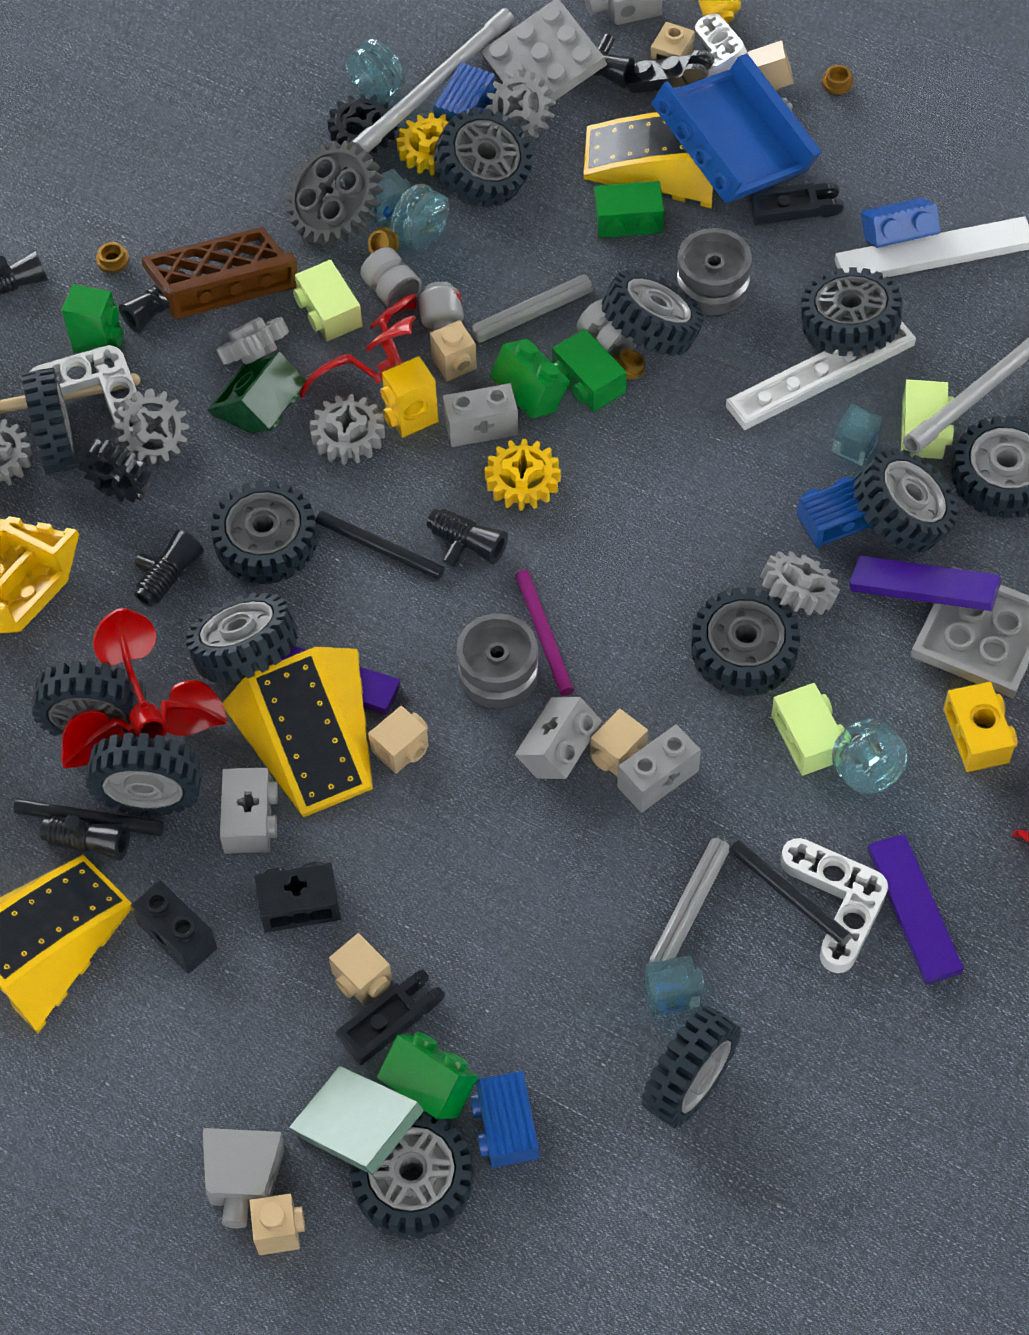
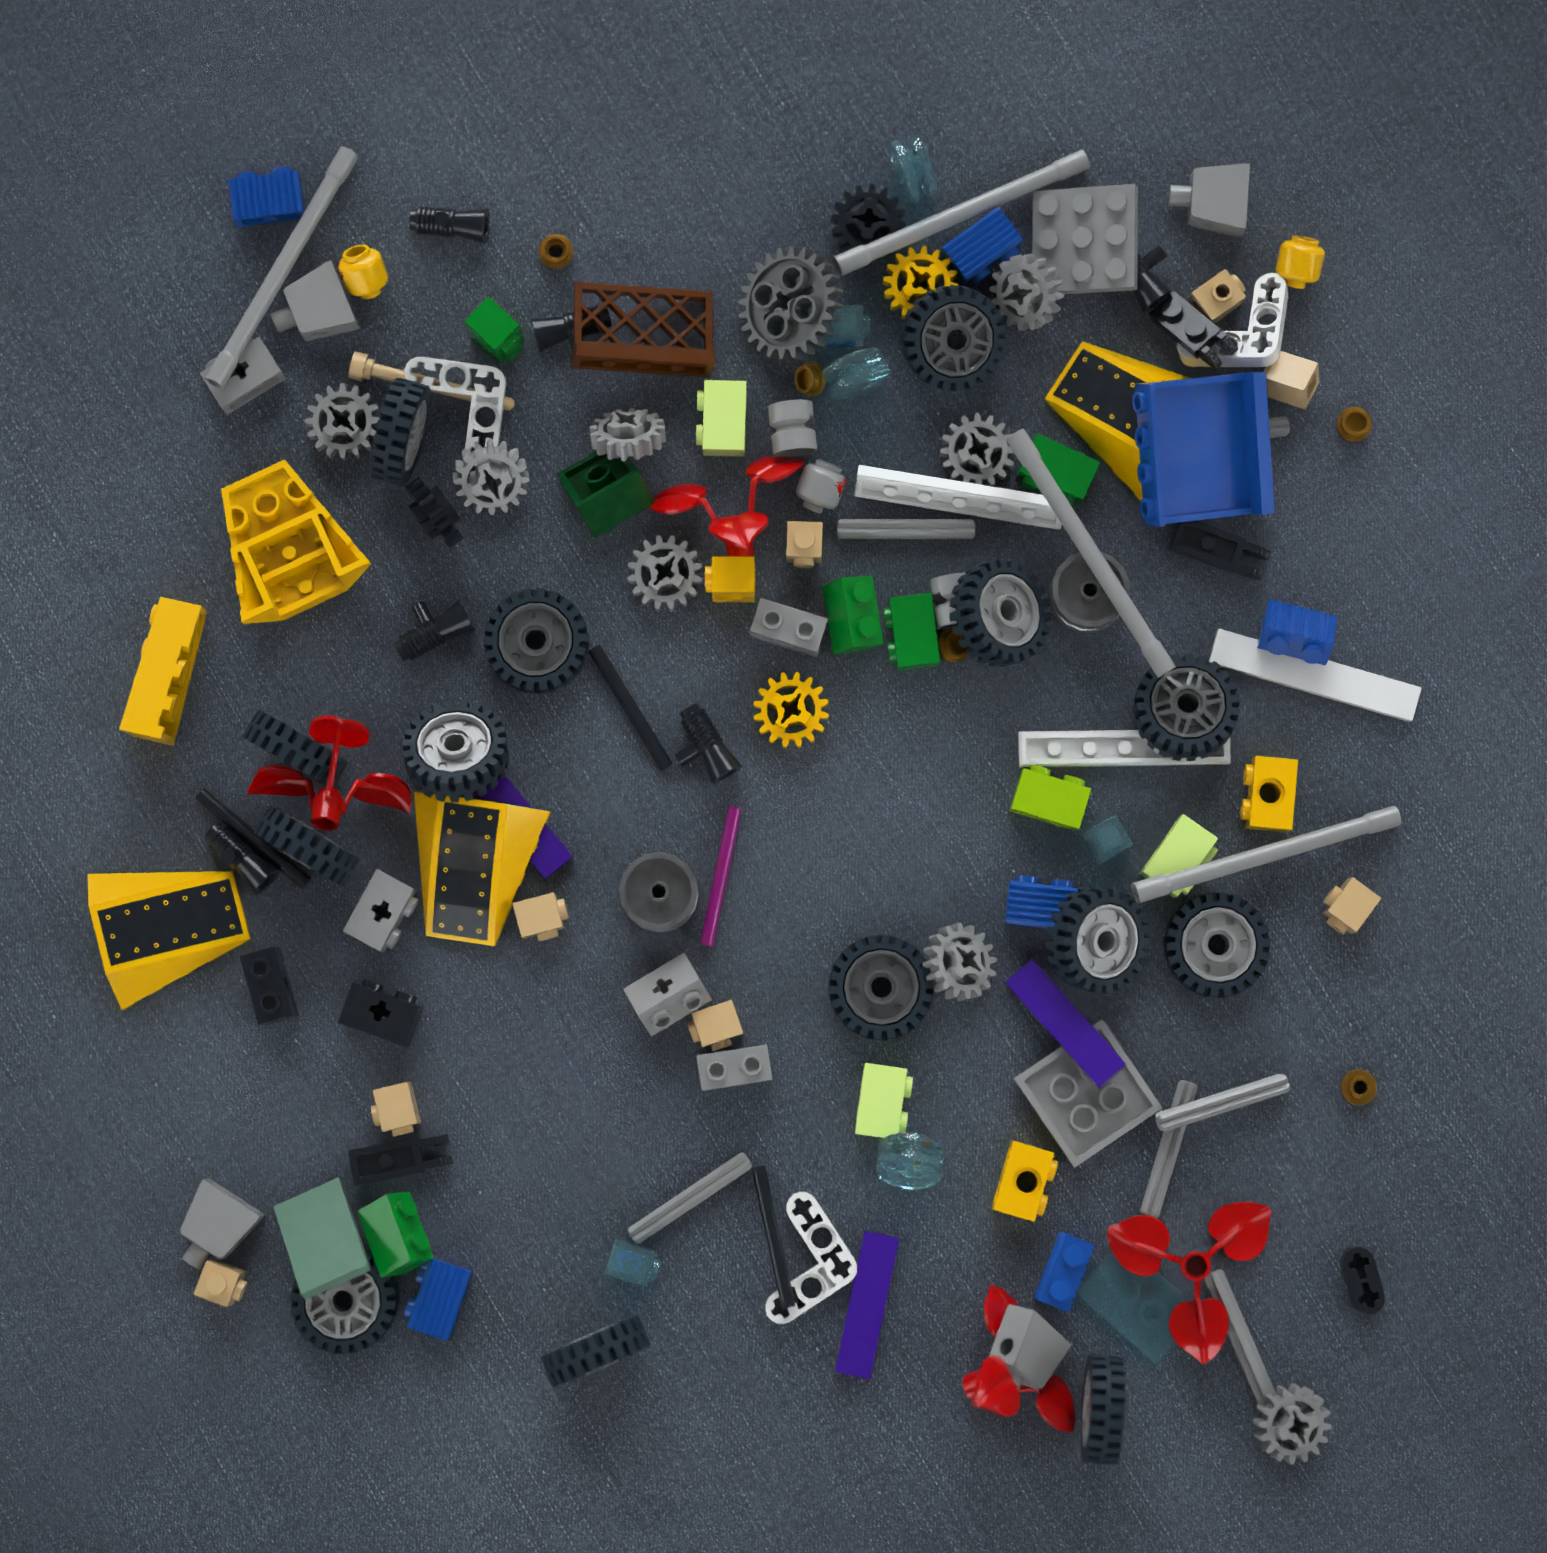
camera: 30 degrees right, 25 degrees up
none -> white tile [854,465,1062,530]
none -> light grey gear [939,413,1015,487]
none -> light grey piece [1006,428,1176,678]
none -> lime brick [1009,765,1091,832]
none -> yellow brick [1240,756,1298,833]

